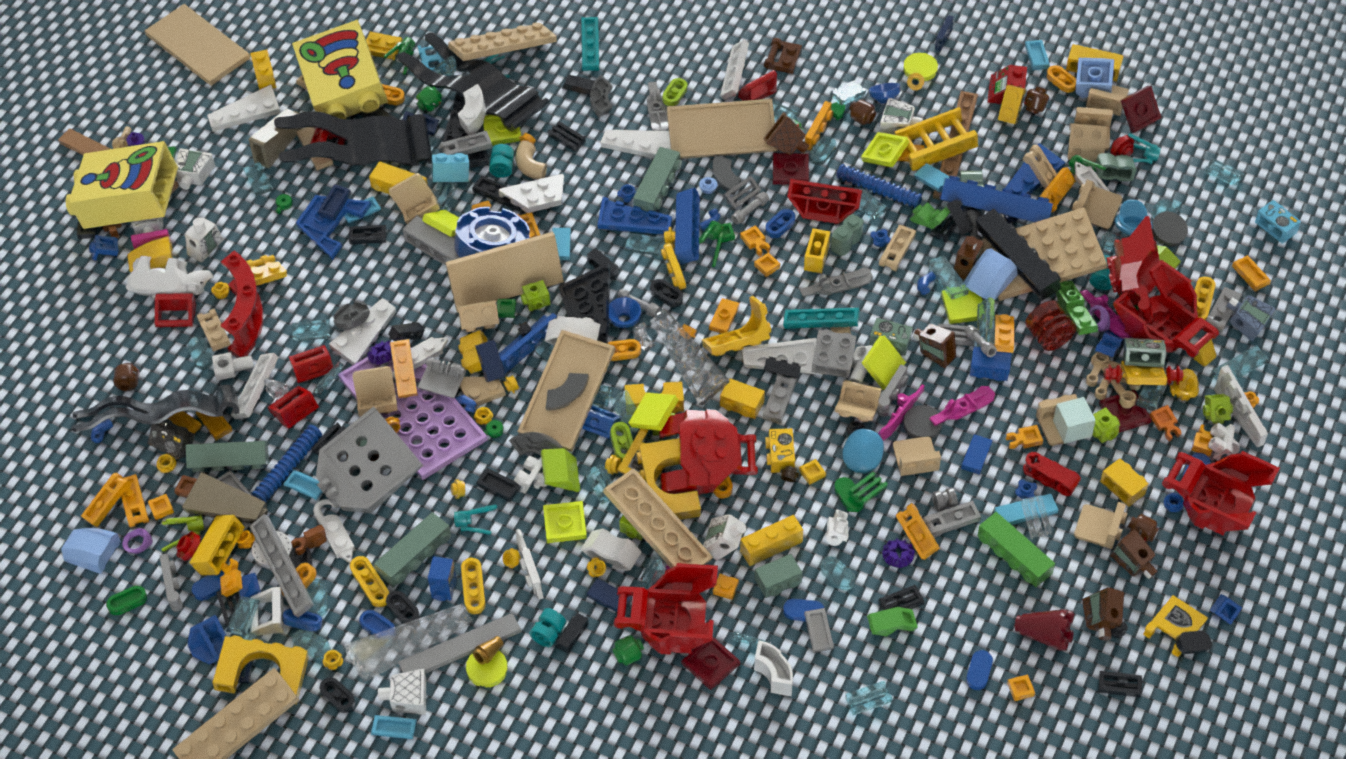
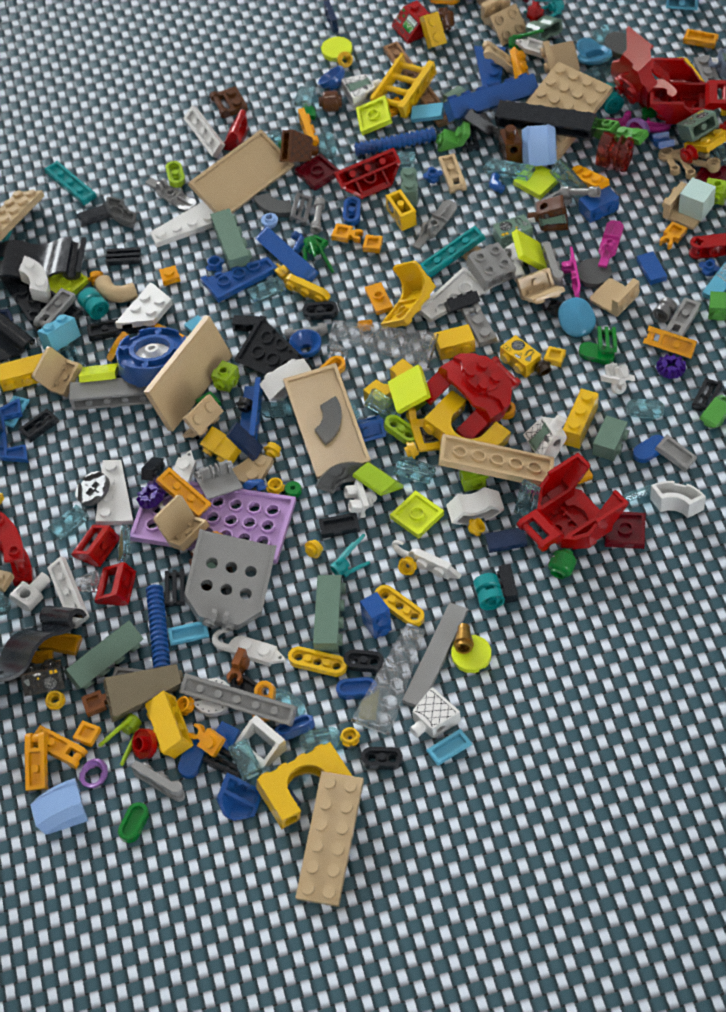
camera: 35 degrees left, 0 degrees up
none -> light orange plate [159,265,181,286]

